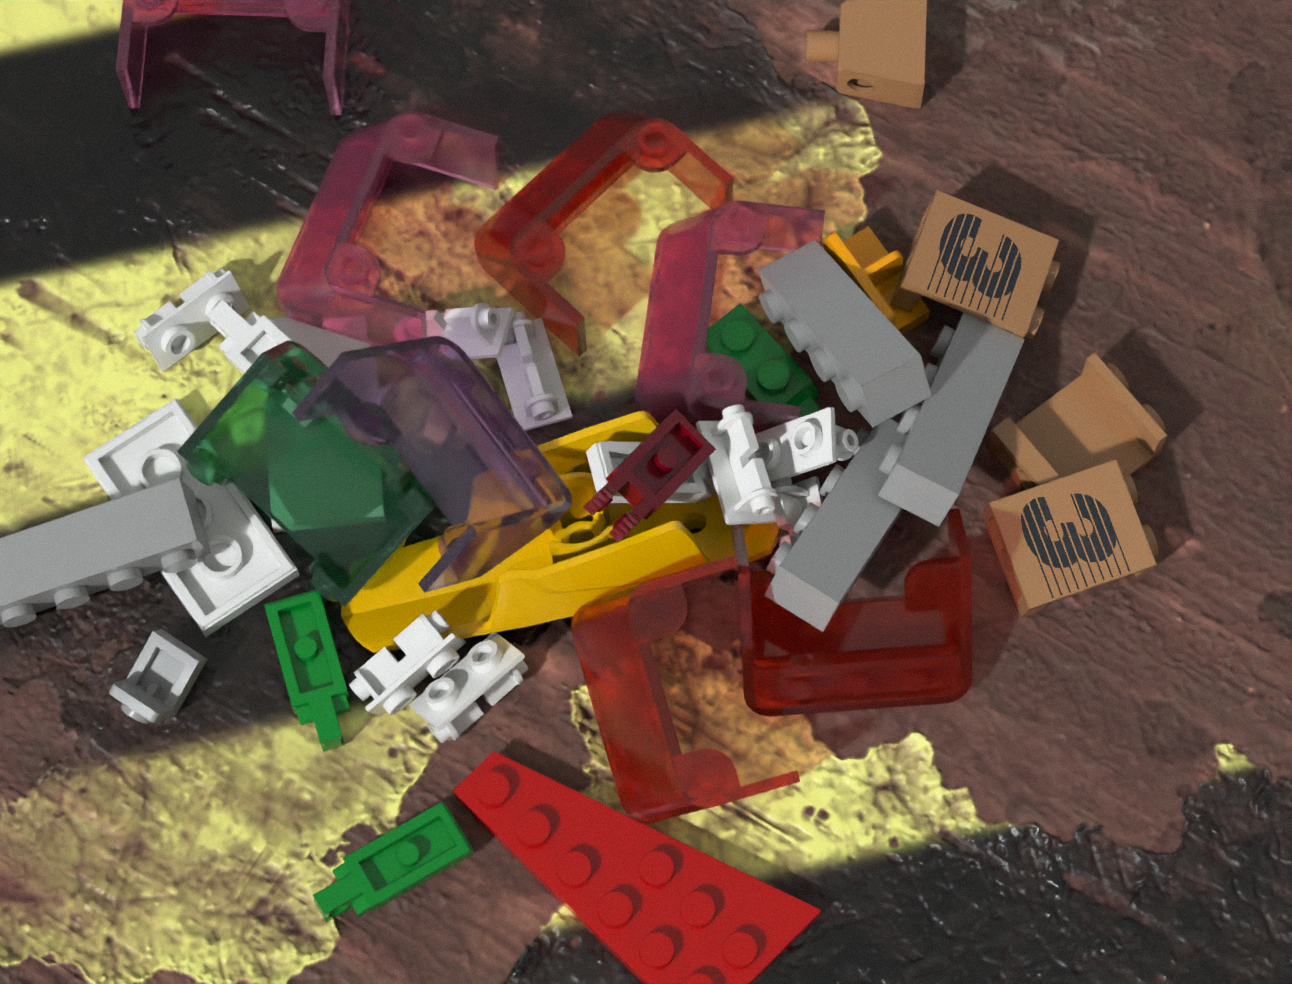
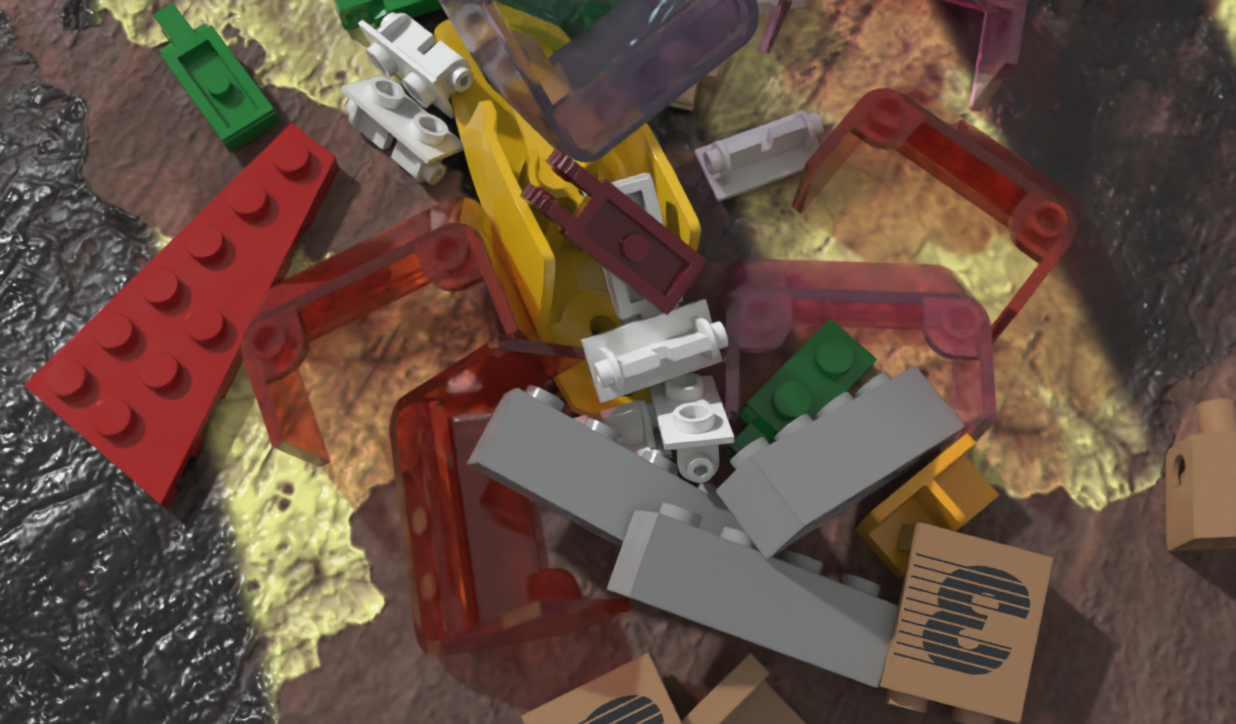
camera: 80 degrees right, 0 degrees up
white hinge [396,303,514,364] -> none

